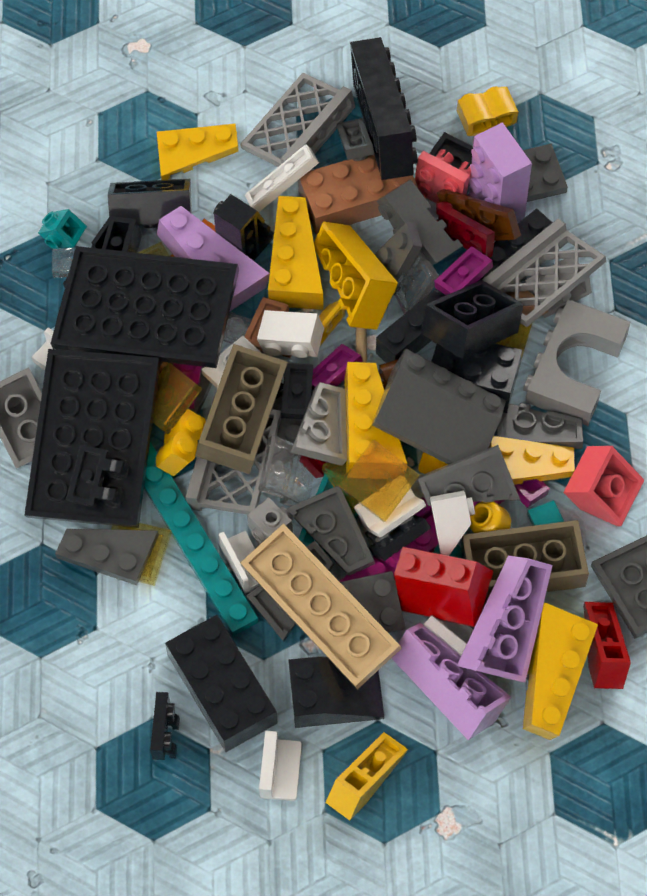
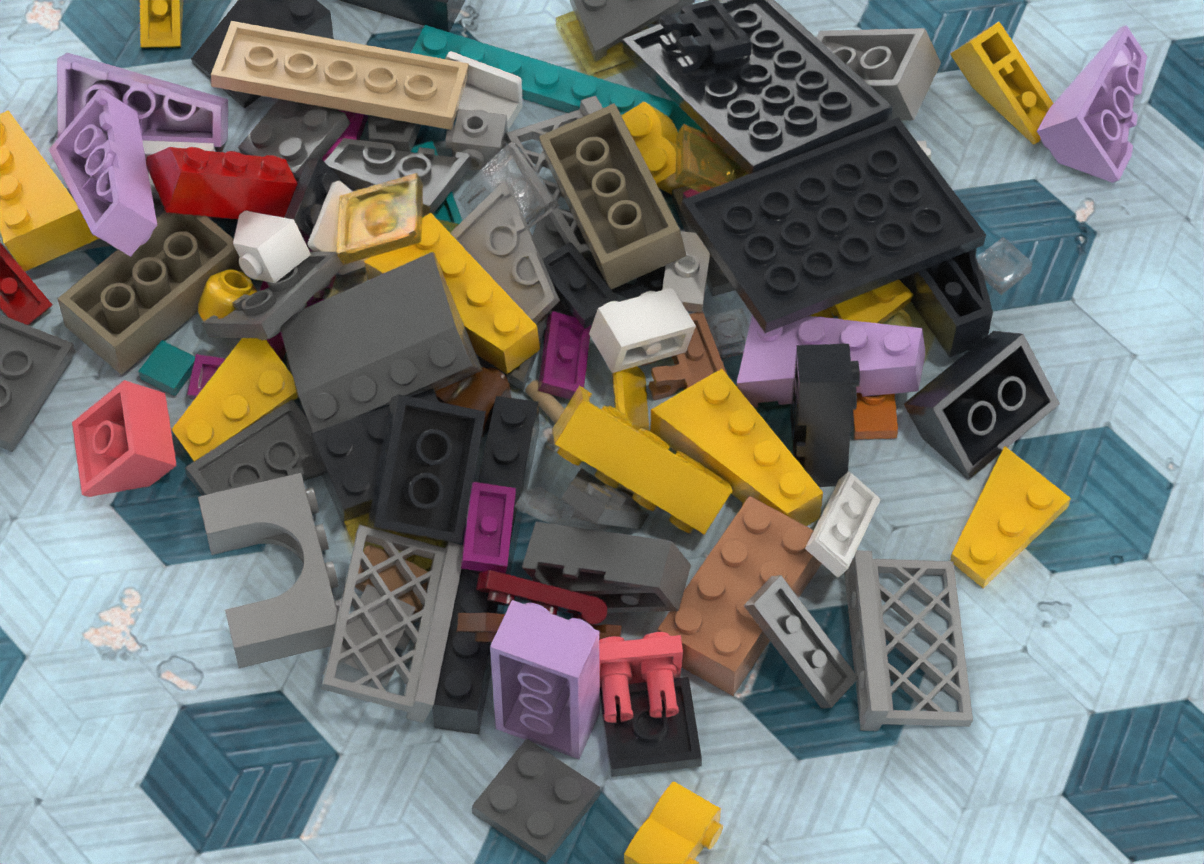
camera: 140 degrees right, 5 degrees down
teal brick [38,209,87,250] -> none
black brick [350,37,418,180] -> none

